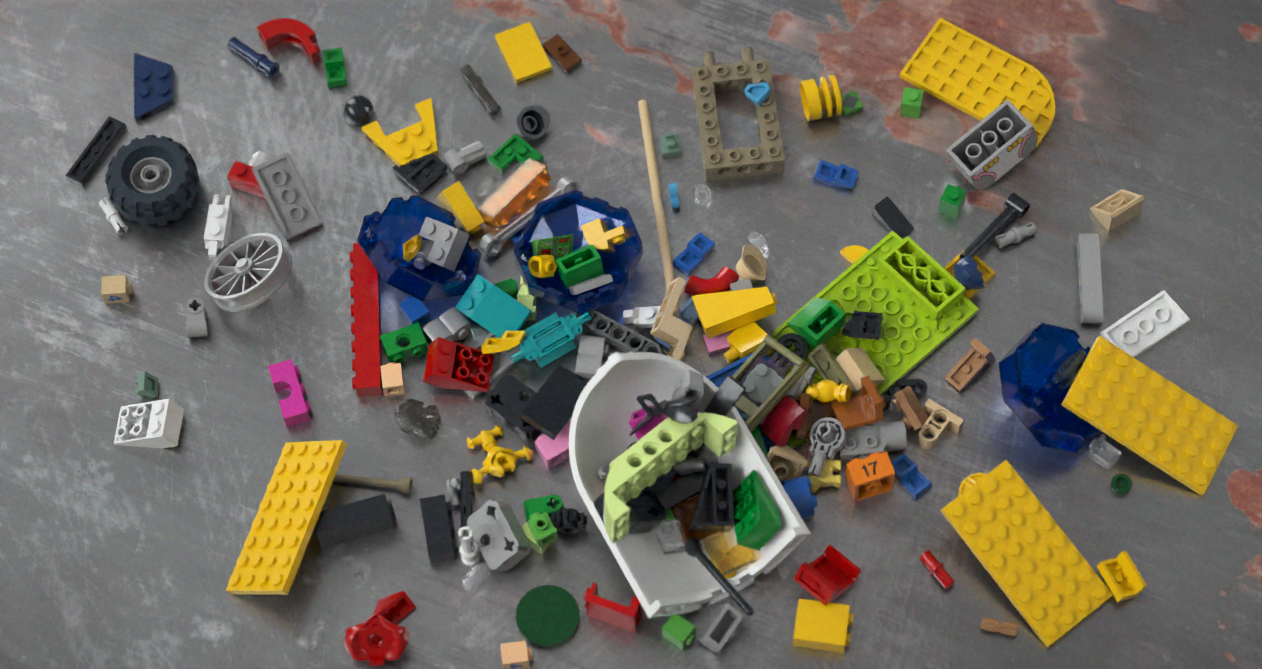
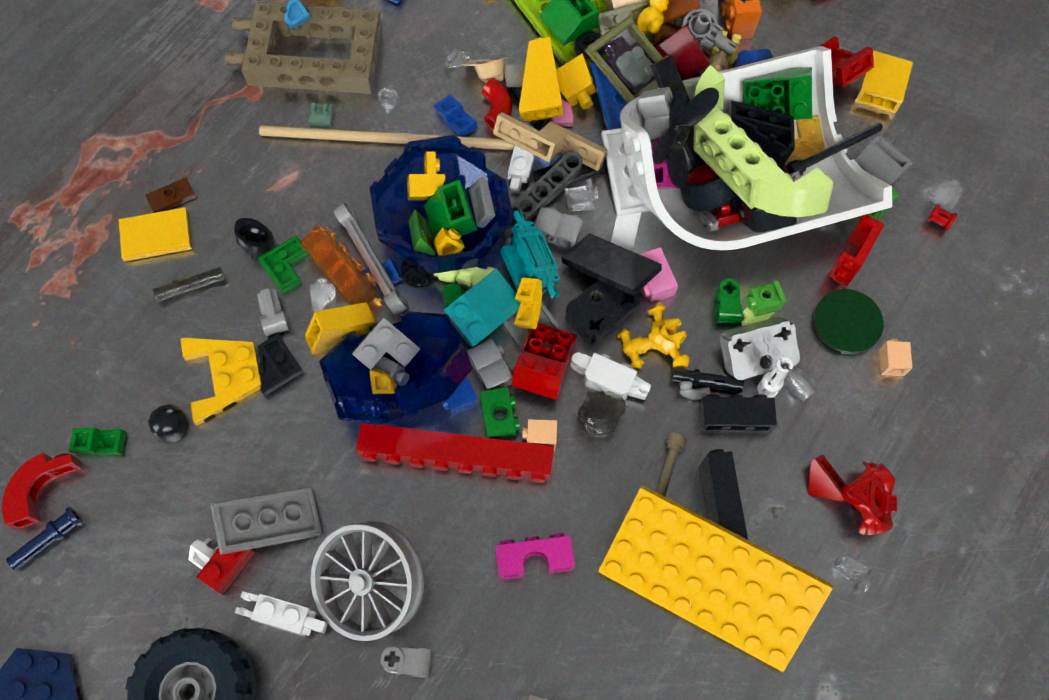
camera: 85 degrees left, 5 degrees up
black gear [550,508,588,534] -> none
dark azure tile [668,183,680,209] -> none
none -> white hinge [570,352,651,401]

